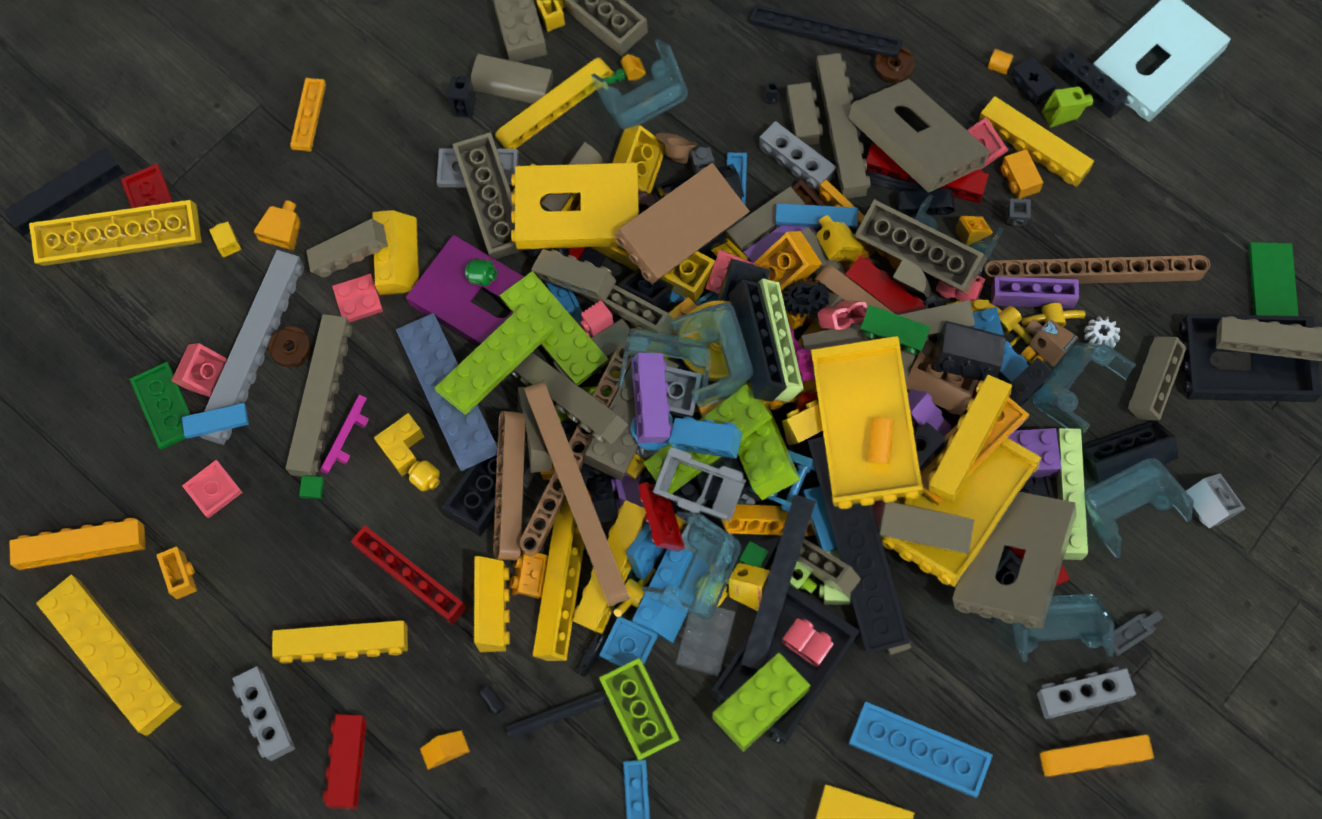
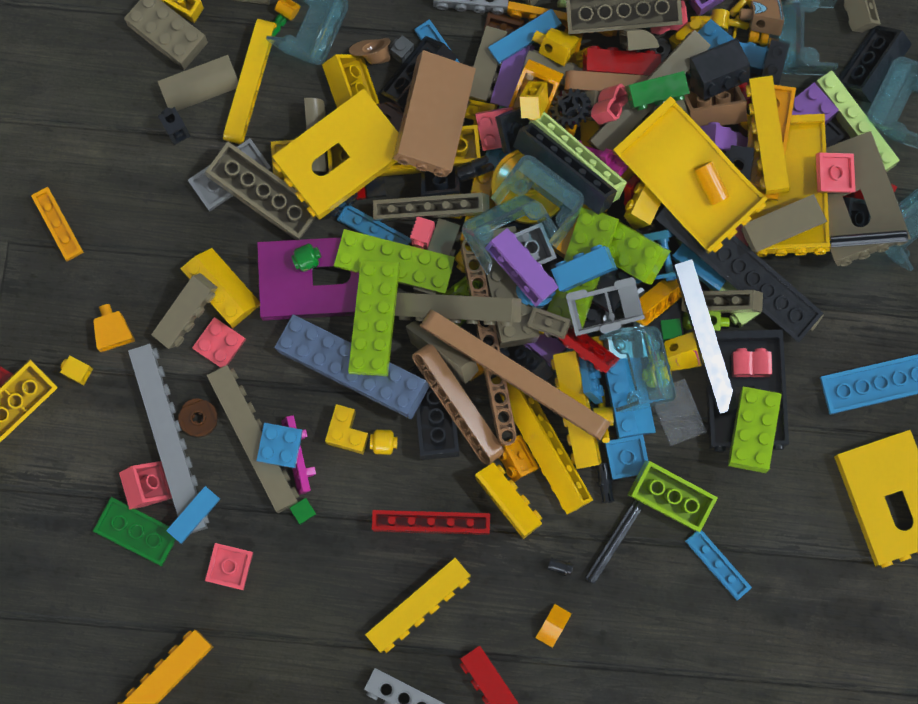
camera: 40 degrees left, 10 degrees up
light orange brick [157,546,197,599] -> none
dark tan brick [531,249,616,302] -> none
none -> dark azure plate [256,423,303,468]
none -> black hinge [456,155,494,182]
none -> yellow brick [520,81,549,120]
none -> dark tan panel [527,307,573,339]
none -> coral plate [816,152,856,193]
none -> black axle [830,230,908,247]

